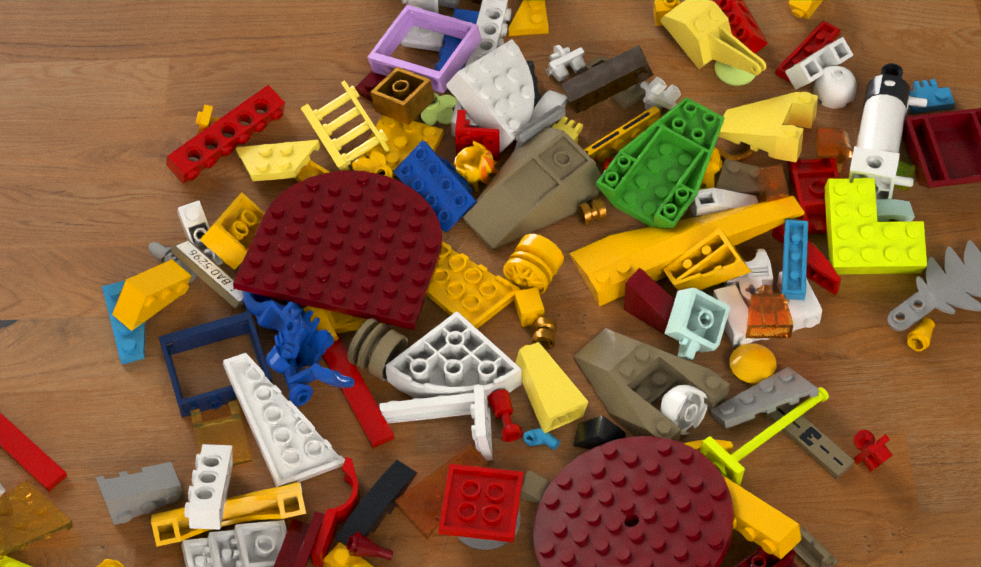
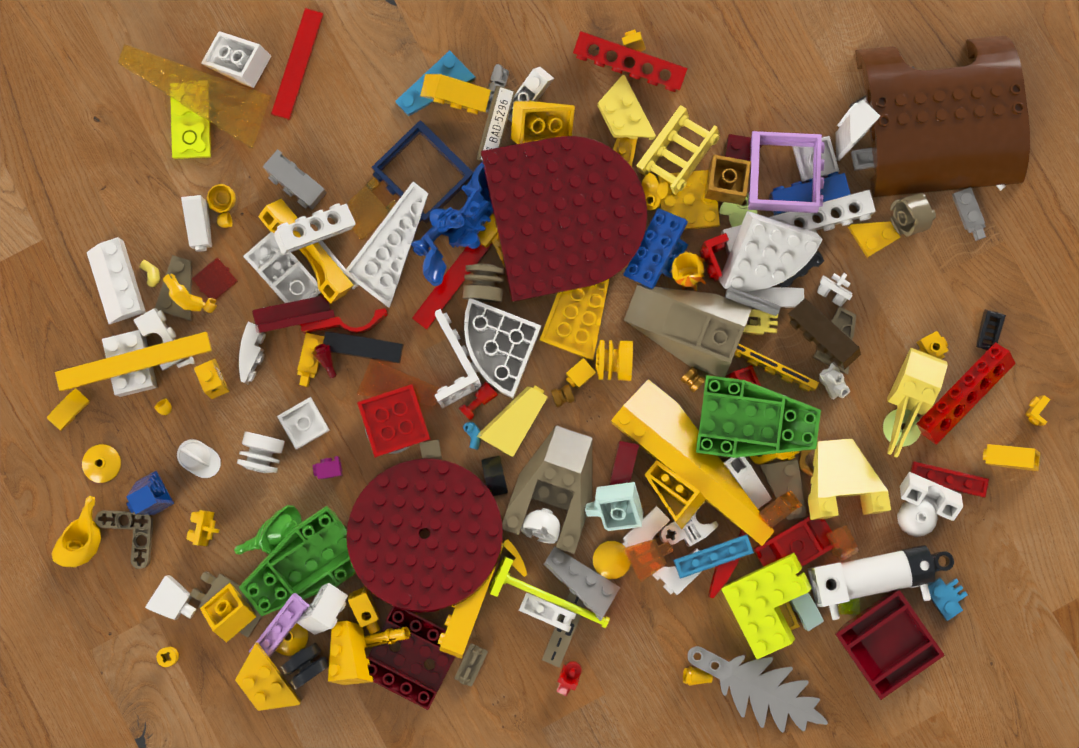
camera: 60 degrees right, 30 degrees up
none -> white plate [519,592,576,632]

